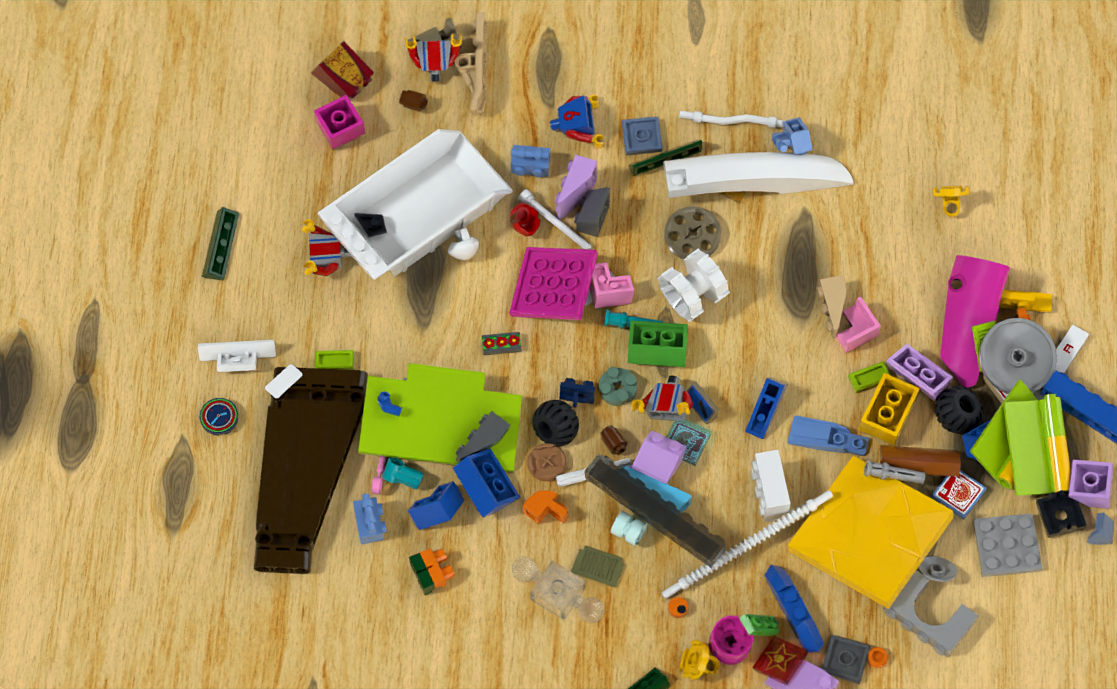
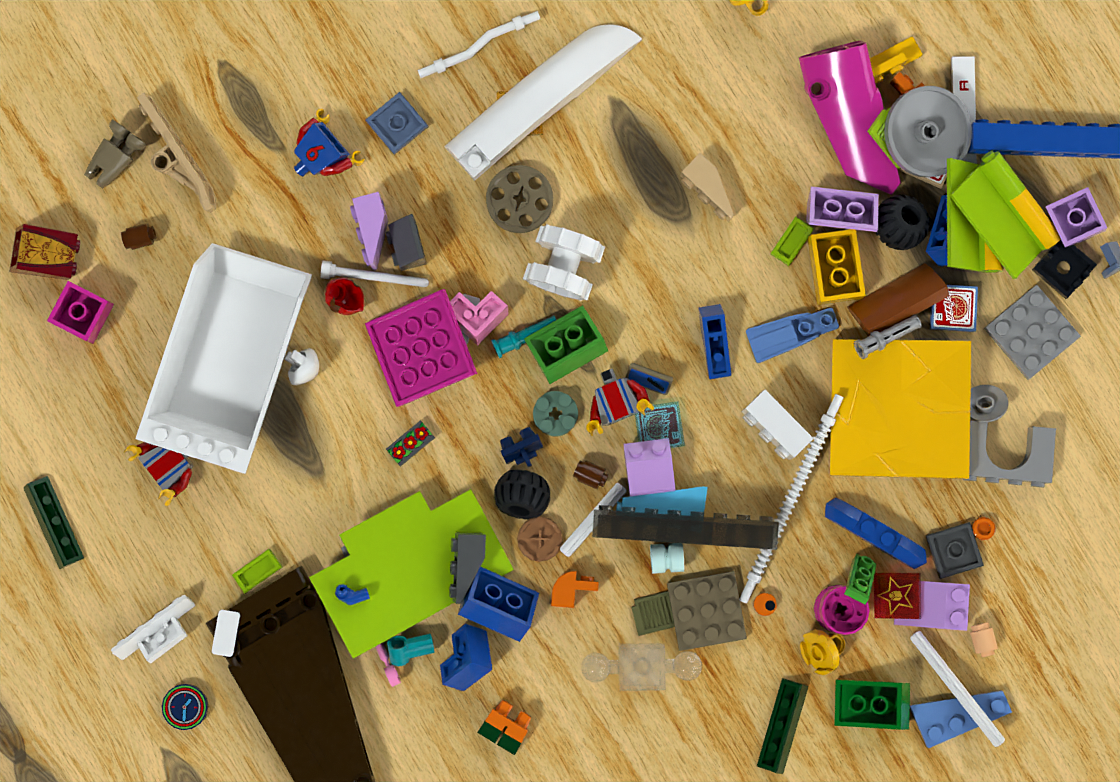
camera: 35 degrees left, 20 degrees up
medium blue brick [353,494,387,545] -> none
black piece [354,213,387,237] -> none
torso [405,34,462,82] -> none
medium blue brick [511,145,551,177] -> none
dark green slope [629,140,702,176] -> none
medium blue brick [772,117,813,155] -> none
bright pink panel [836,297,881,353] -> none
none -> dark tan plate [667,571,747,651]

